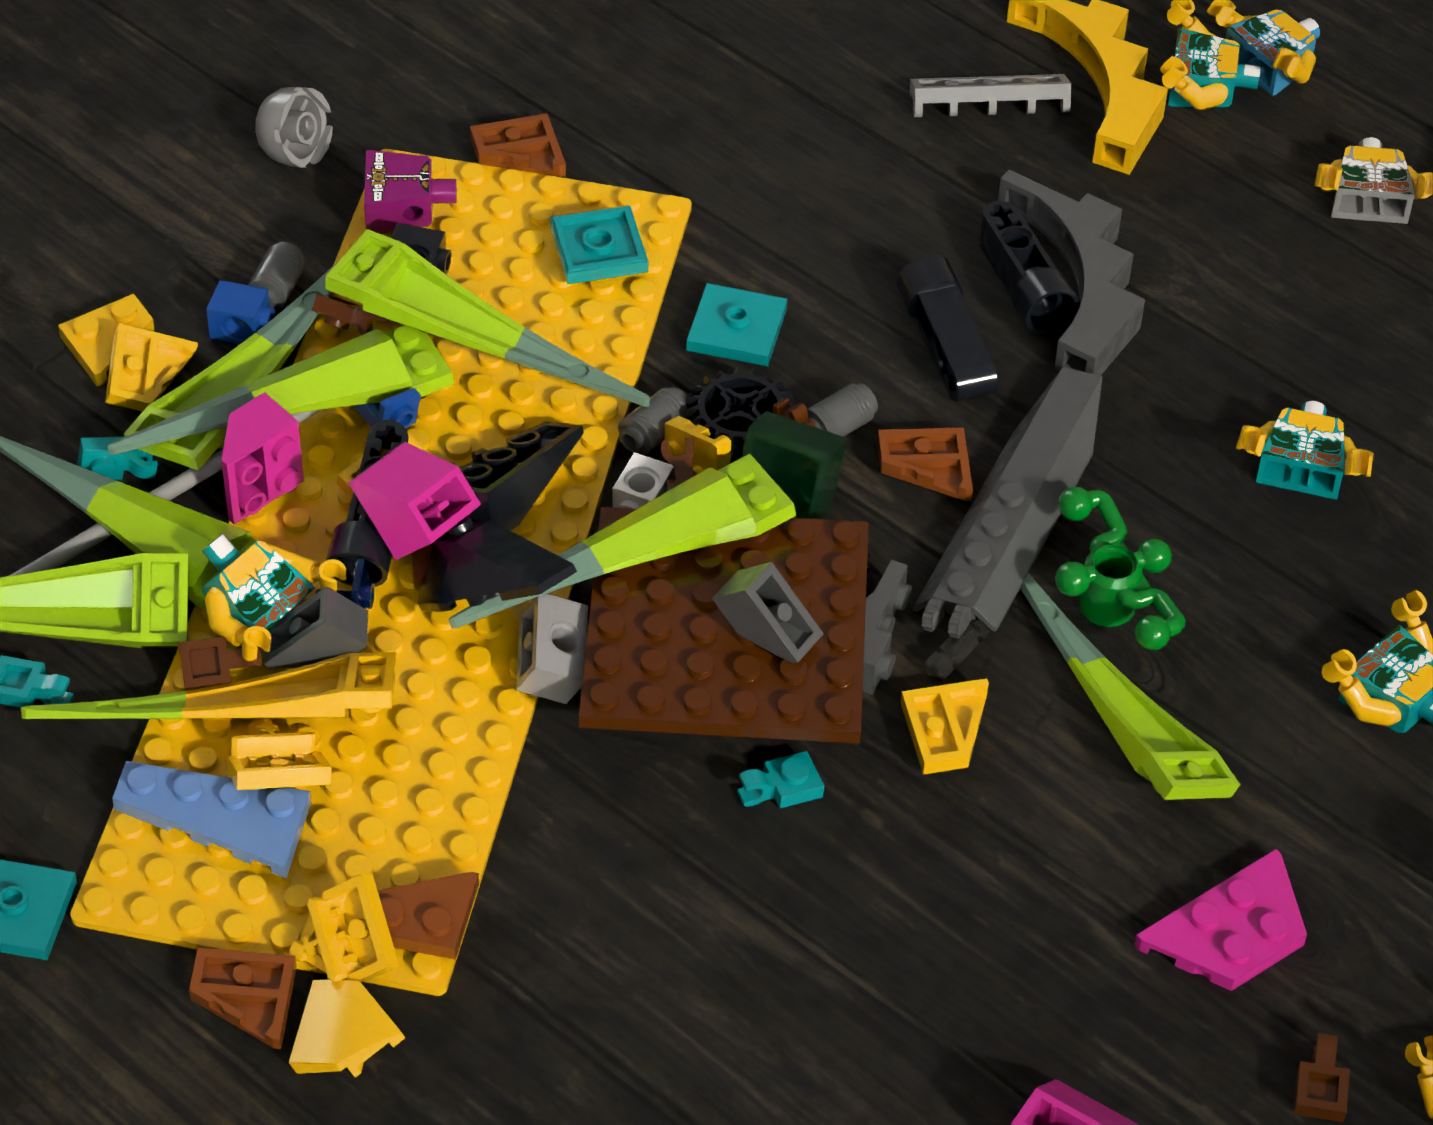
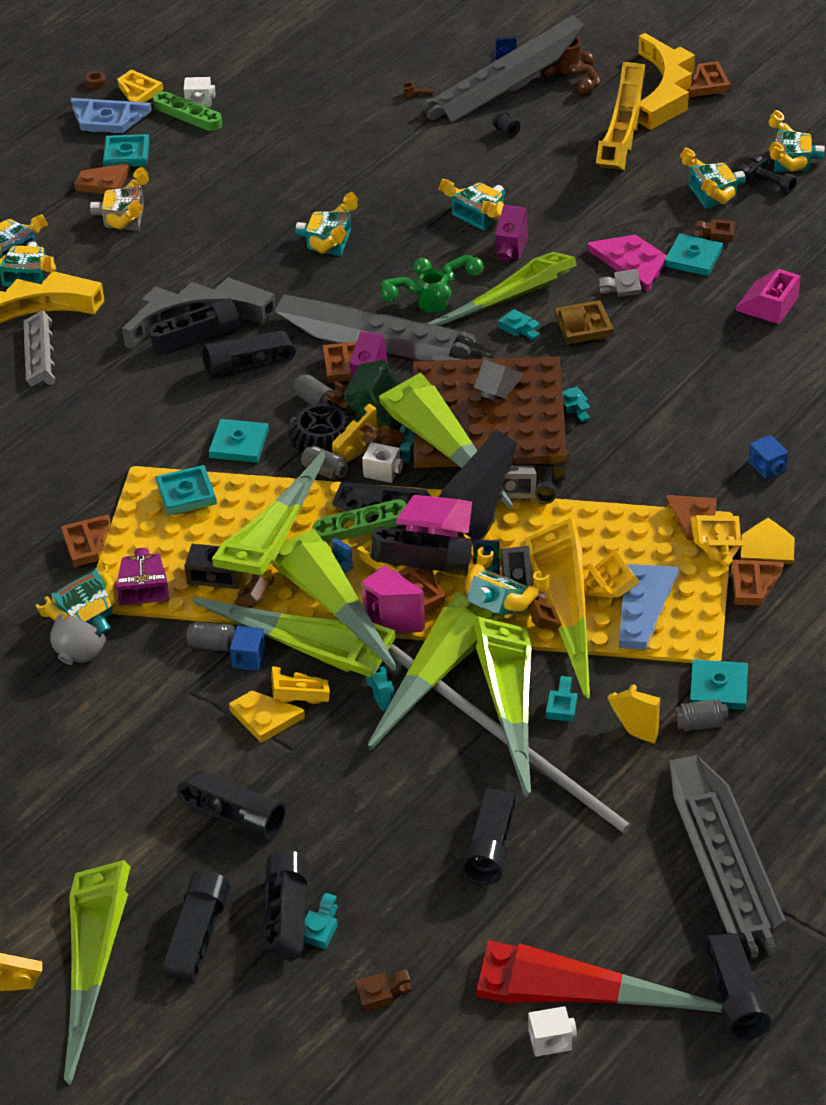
camera: 90 degrees left, 5 degrees down
yellow wing [900,678,989,775] -> none
none -> torso [36,565,116,637]
none -> bright green beam [312,499,406,544]
none -> magenta torso [350,331,388,392]
none -> dark orange wing [399,567,445,613]
none -> magenta torso [495,205,528,262]
none -> teal plate [498,309,540,340]
none -> black bar [531,463,566,504]
none -> pearl gold plate [555,300,614,345]
none -> light grey plate [599,269,641,297]
none -> teal plate [665,233,723,276]
none -> blue brick [748,435,788,479]

